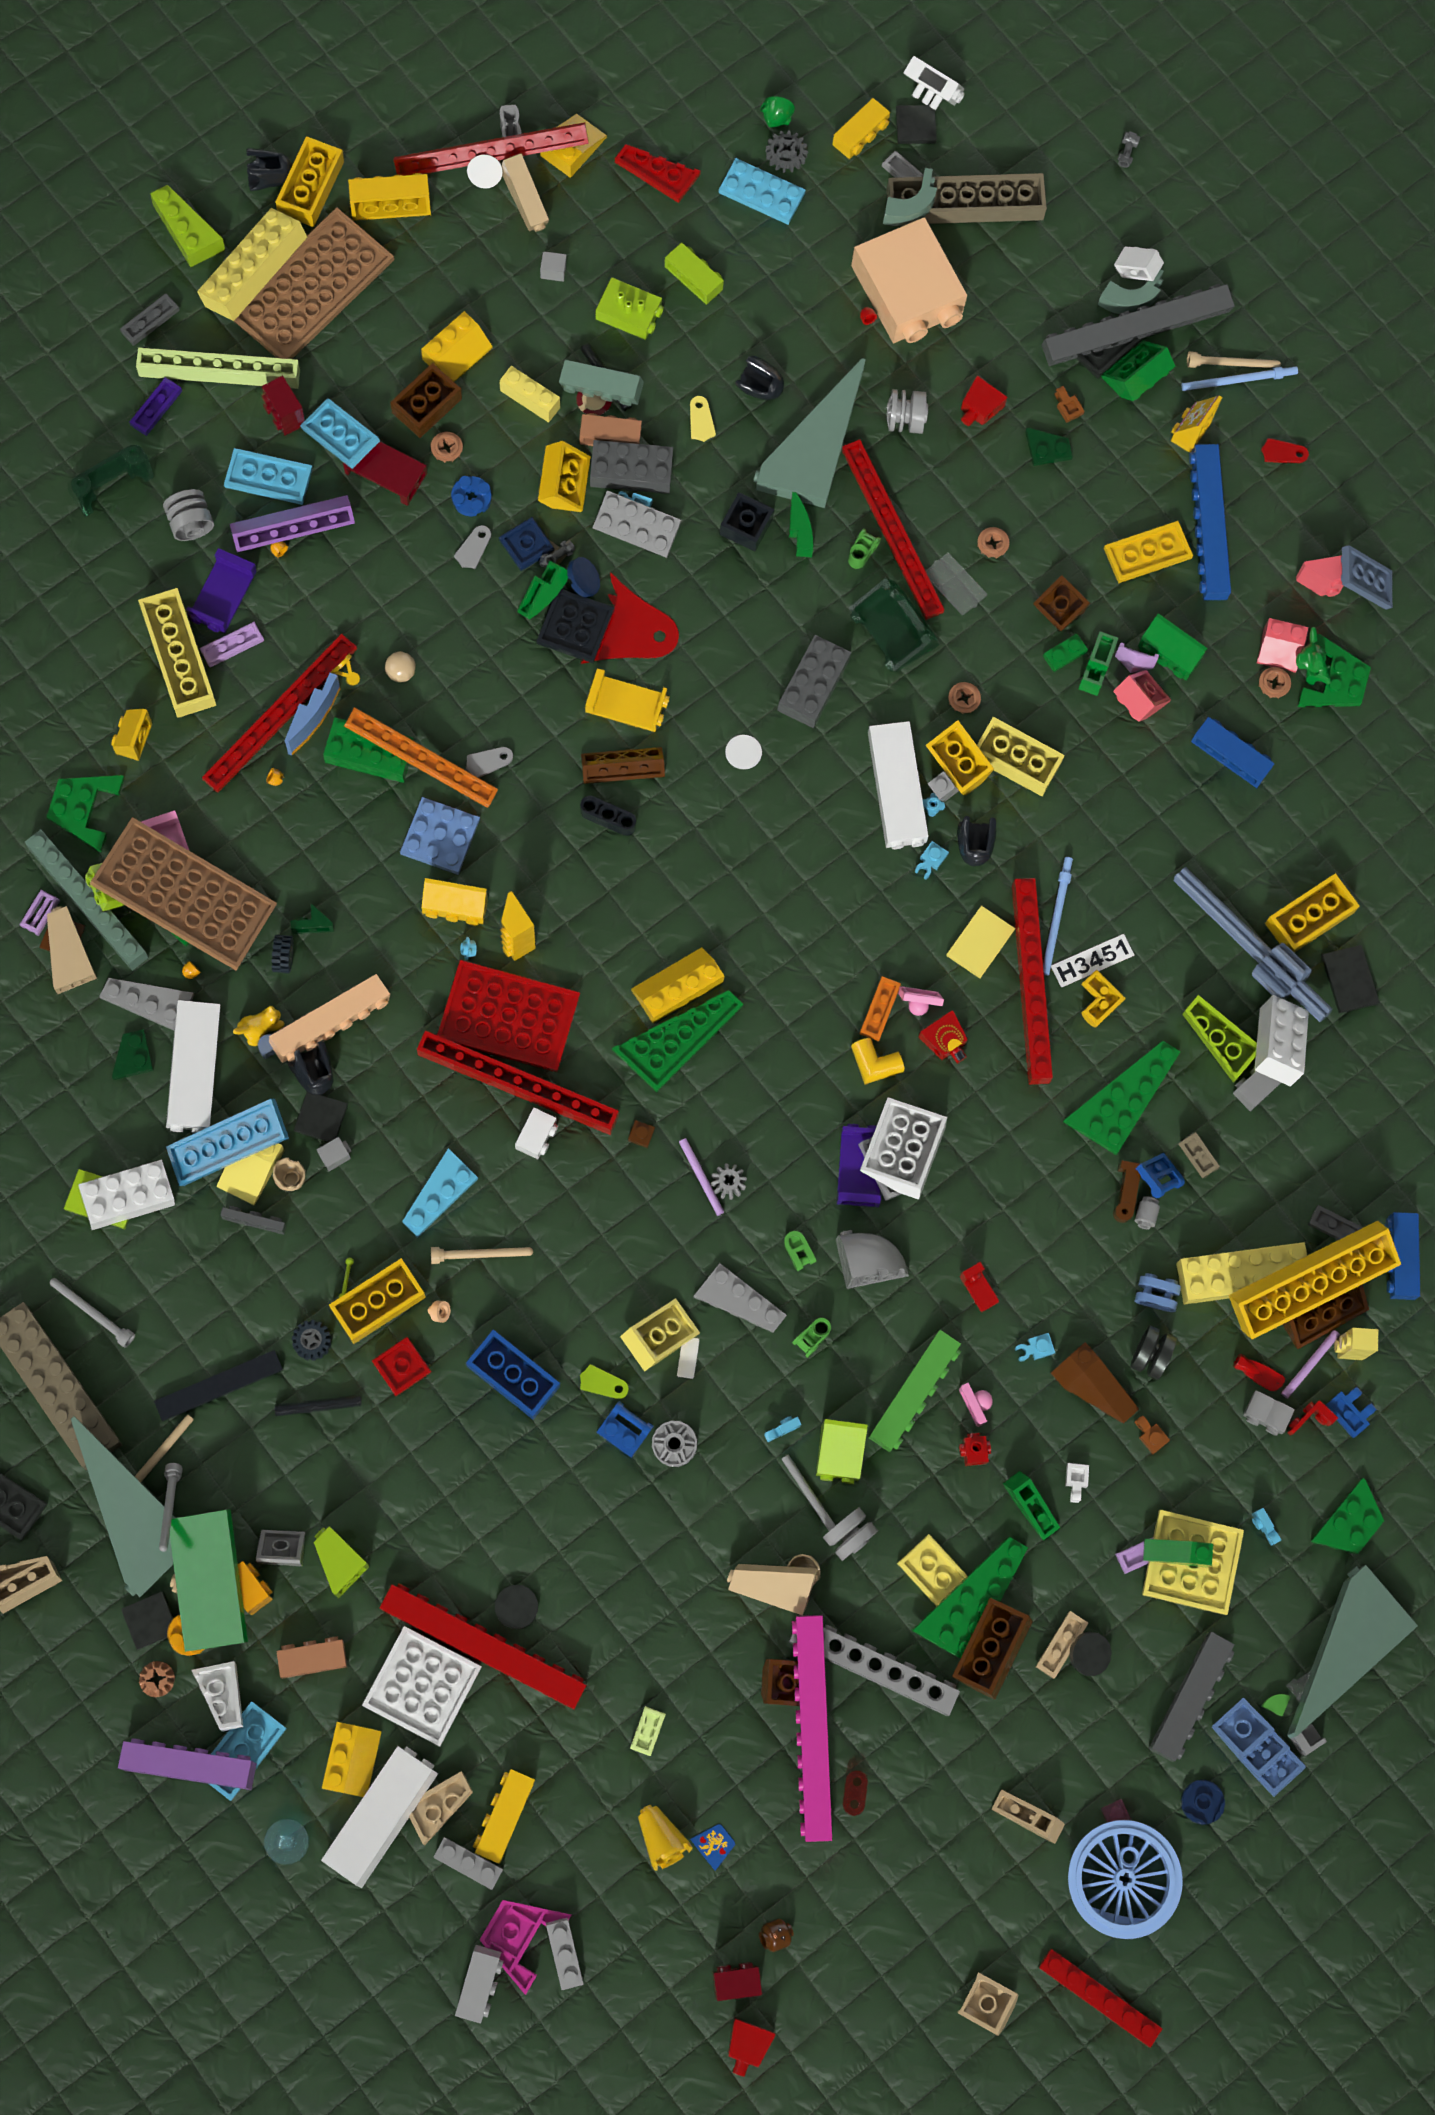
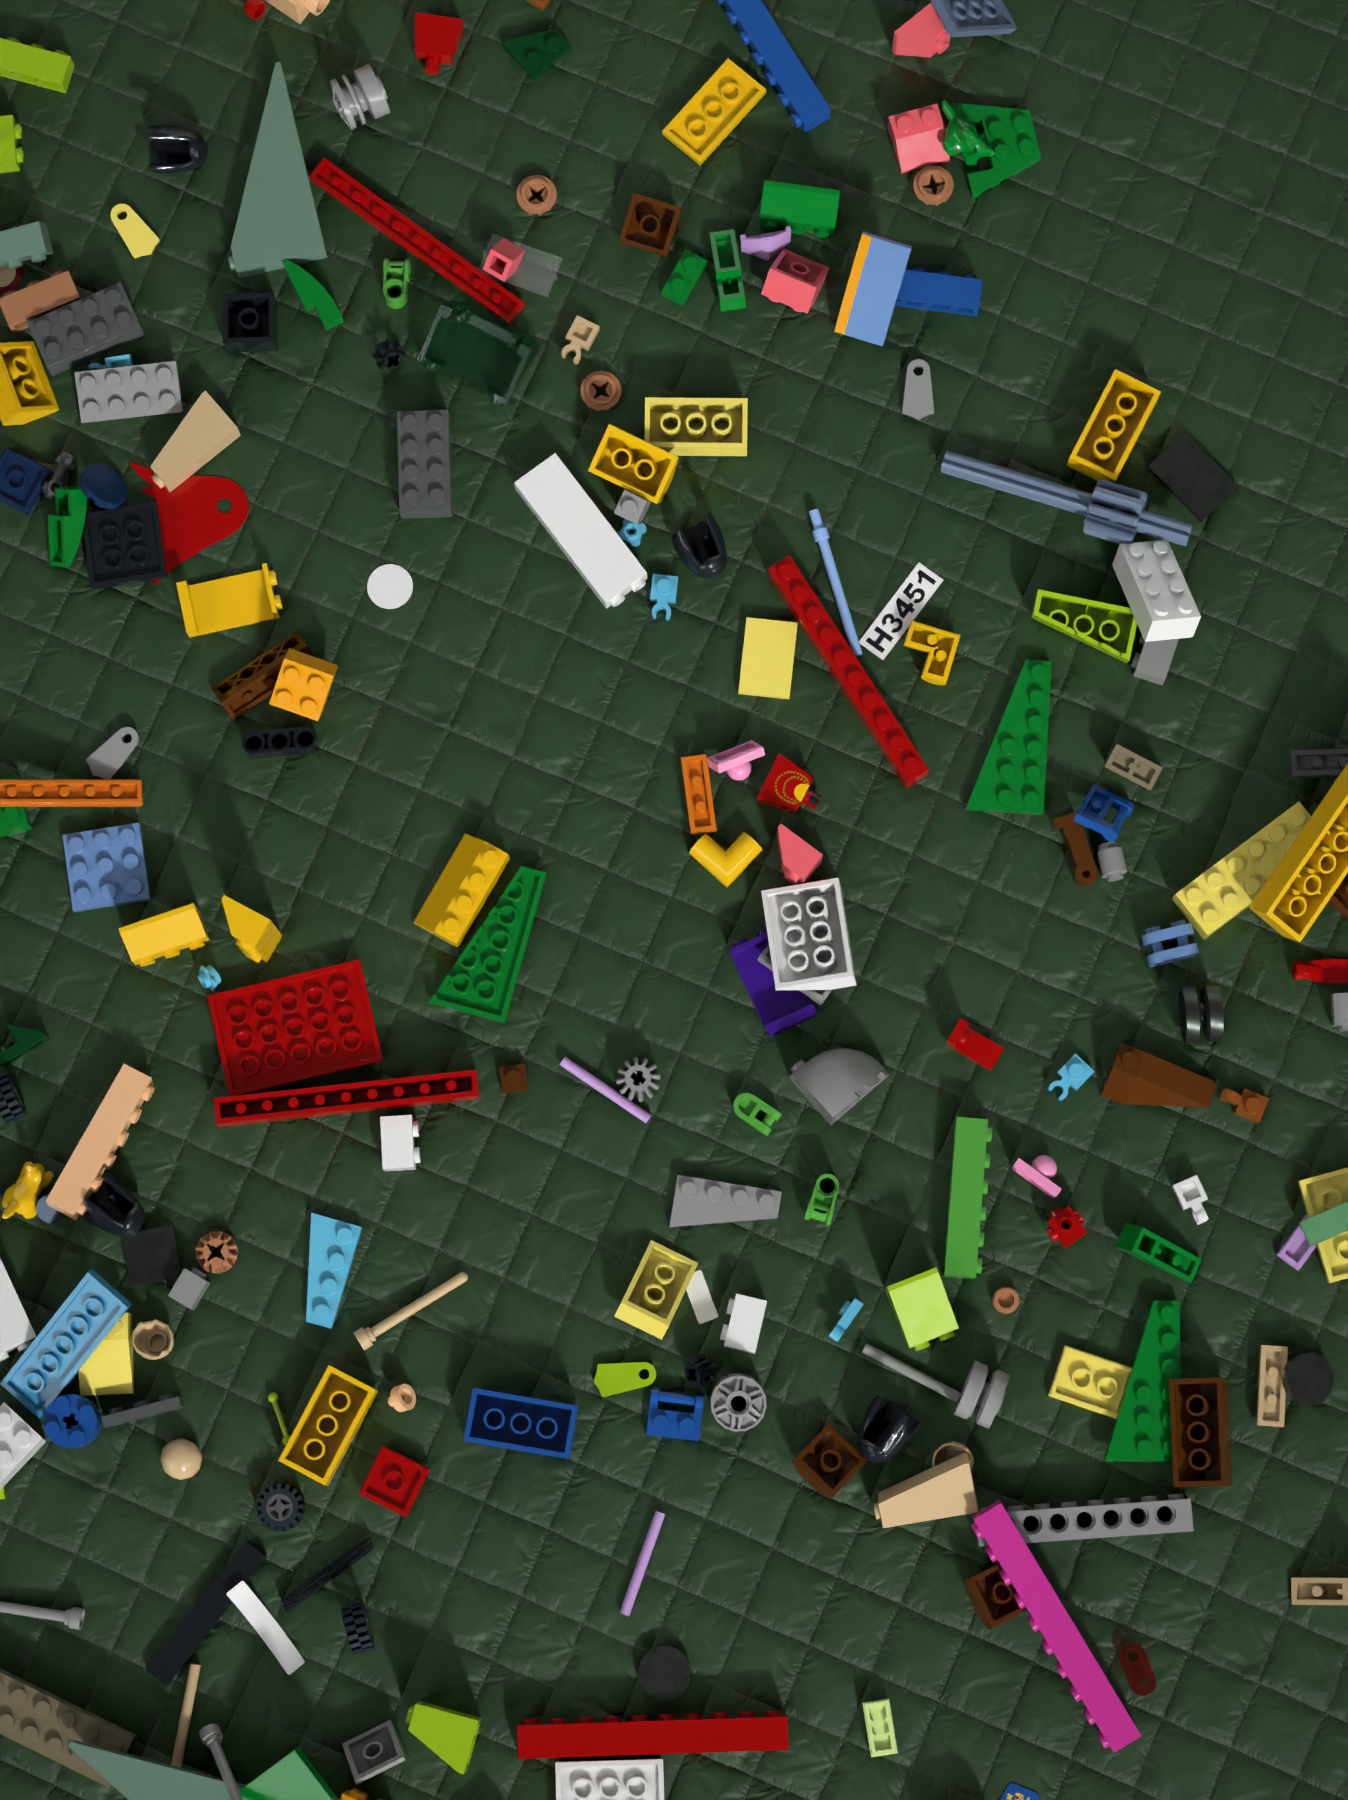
camera: 15 degrees left, 5 degrees up
none -> blue brick [44,1394,102,1449]
none -> tan slope [150,391,241,492]
none -> tan hair [160,1438,202,1480]
none -> nougat gear [196,1231,238,1274]
none -> white sticker [226,1581,305,1675]
none -> light orange brick [269,648,338,721]
none -> black wheel [341,1602,375,1655]
none -> black gear [372,338,406,372]
none -> coral brick [483,238,525,282]
none -> tan plate [561,315,600,364]
none -> lavender bar [619,1511,665,1616]
none -> black gear [685,1353,718,1388]
none -> white brick [720,1294,767,1354]
none -> coral slope [777,824,823,885]
none -> reddish brown slope [792,1423,867,1499]
none -> medium blue slope [834,231,912,347]
none -> black hair [857,1395,922,1463]
none -> light grey piece [902,359,934,420]
none -> nougat tile [992,1287,1019,1314]

